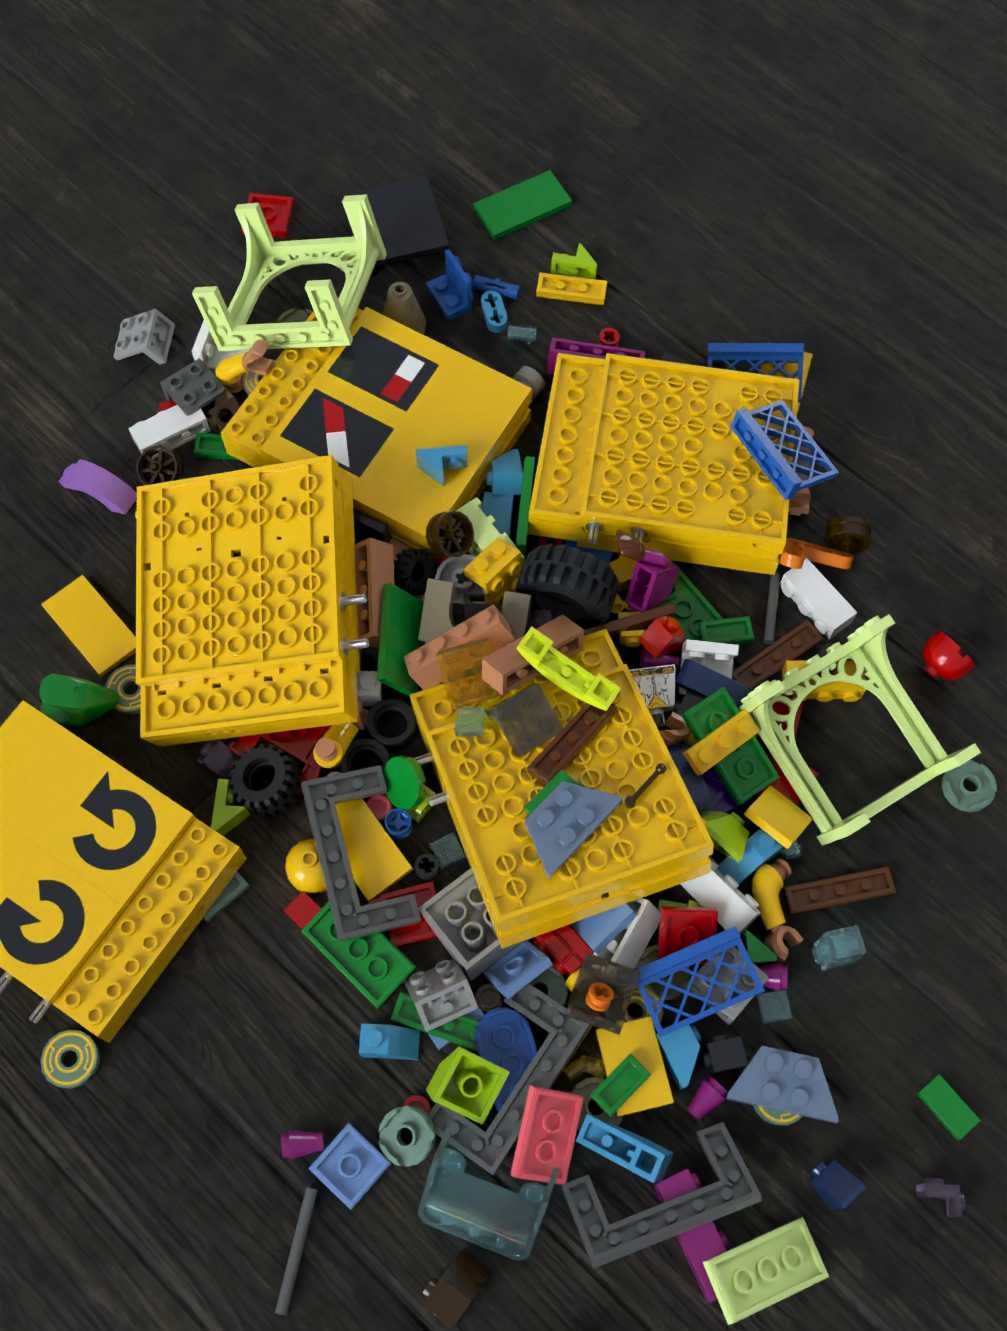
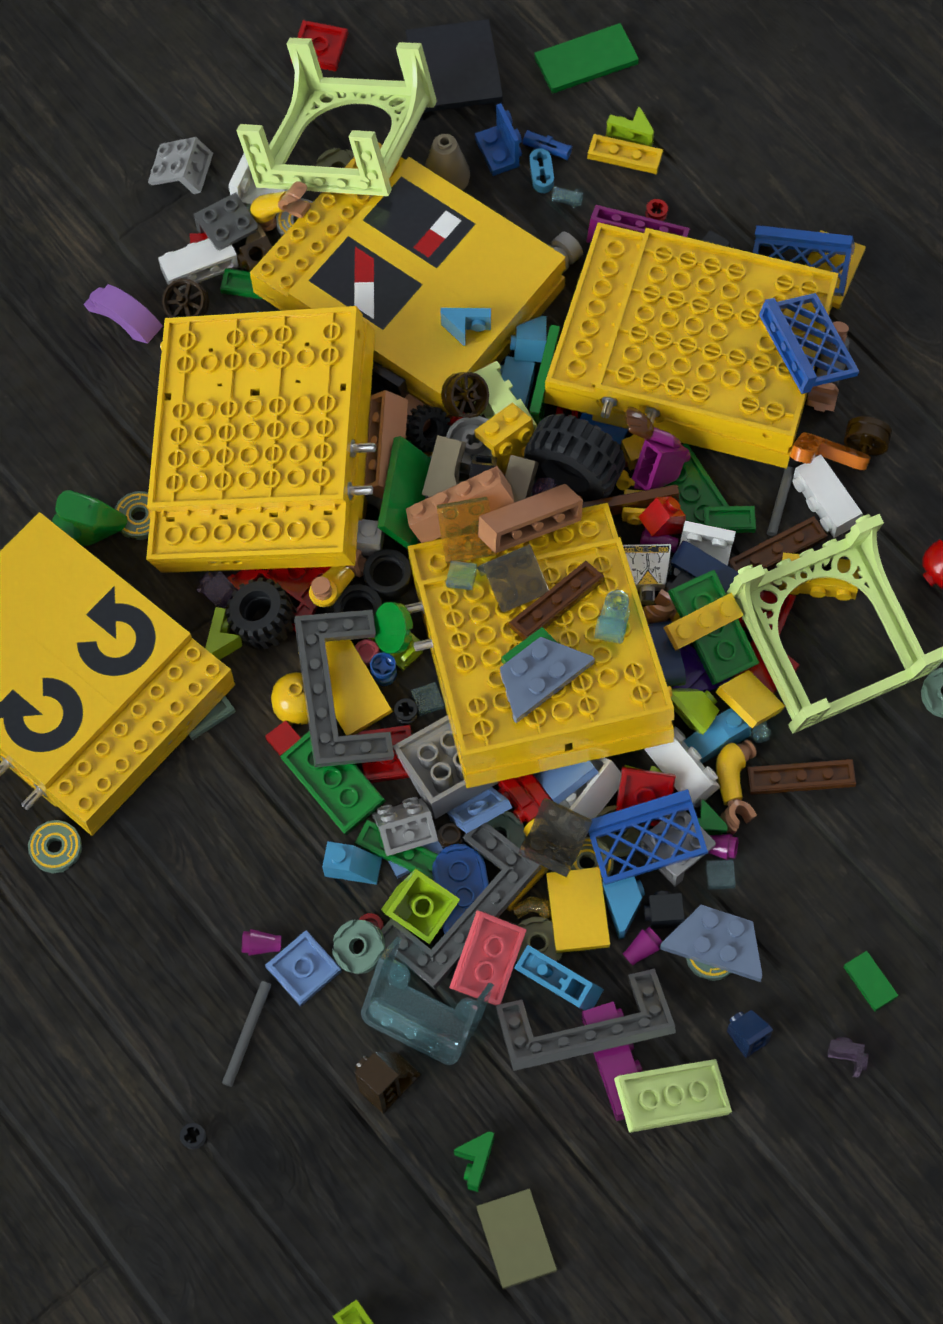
camera: 10 degrees right, 0 degrees up
yellow tile [41,575,136,678] -> none
neon yellow slope [516,626,621,711] -> none
orange bush [585,982,614,1011] -> none
green tile [590,1053,651,1117] -> none
dark brown hinge [625,763,667,809] -> none
clear light blue brick [813,925,867,971] -> none
none -> clear light blue piece [595,590,630,644]

